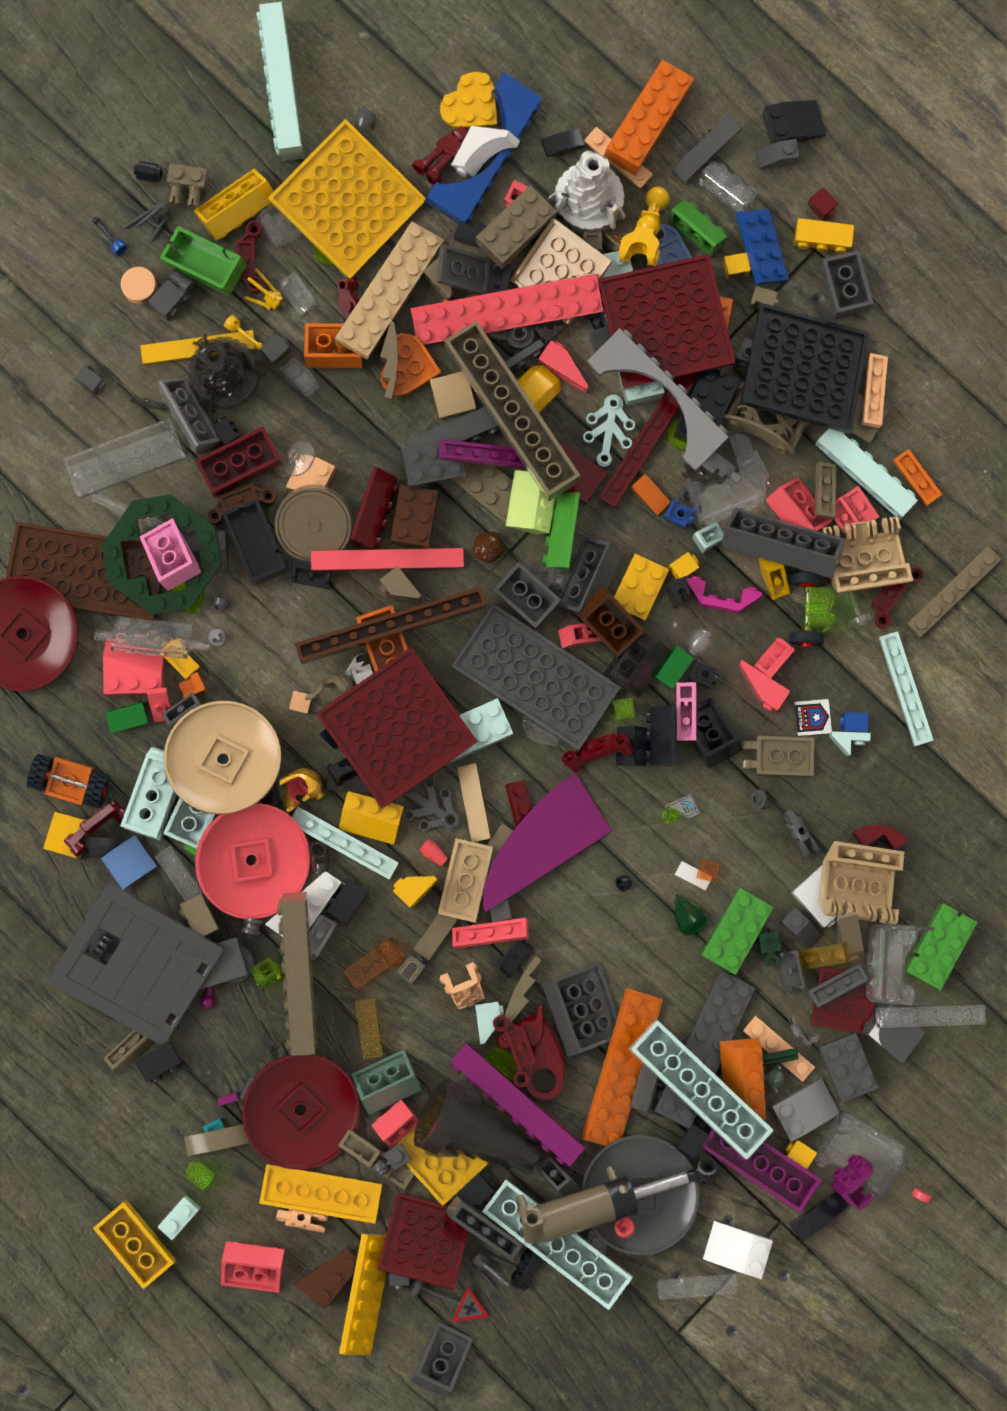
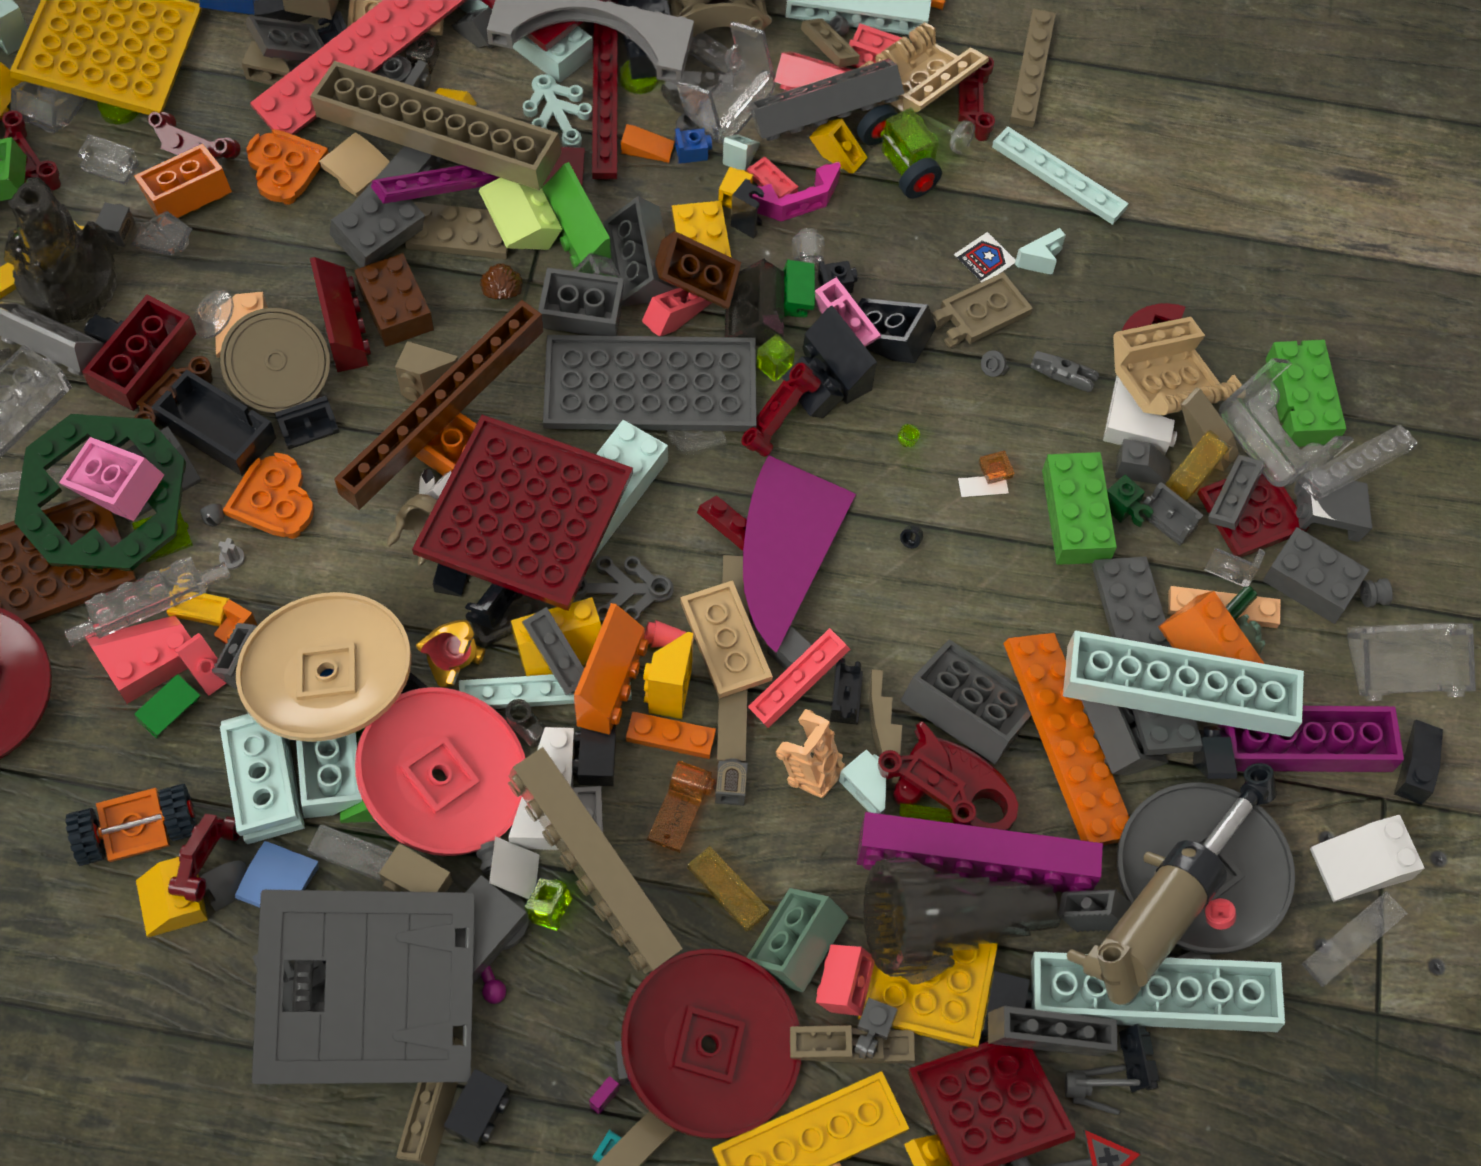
camera: 35 degrees left, 20 degrees down
yellow plant [245,268,284,311] -> none
light nougat tile [289,691,312,714] -> none
coral tile [310,548,464,571] -> none
tan plate [335,221,444,360] -> none
dark tan slope [380,321,398,403] -> none
tan slope [457,763,491,842] -> none
coral slope [538,341,588,394] -> none
light grey sticker [665,794,700,818] -> none
dark green piece [675,894,708,936] -> none
coral slope [738,660,790,712] -> none
coral hinge [753,638,795,678] -> none
light grey slope [770,1078,840,1142] -> none
yellow brick [785,1139,817,1169] -> none
magenta piece [831,1154,873,1210] -> none
blue brick [839,712,868,733] -> none
none -> orange plate [223,453,314,539]
none -> white sticker [489,836,539,901]
none -> dark grey plate [522,607,584,696]
none -> orange slope [574,603,648,735]
none -> orange plate [626,711,716,759]
none -> coral plate [746,156,798,199]
none -> dark grey hinge [829,15,849,37]
none -> dark grey wheel [1360,578,1393,607]

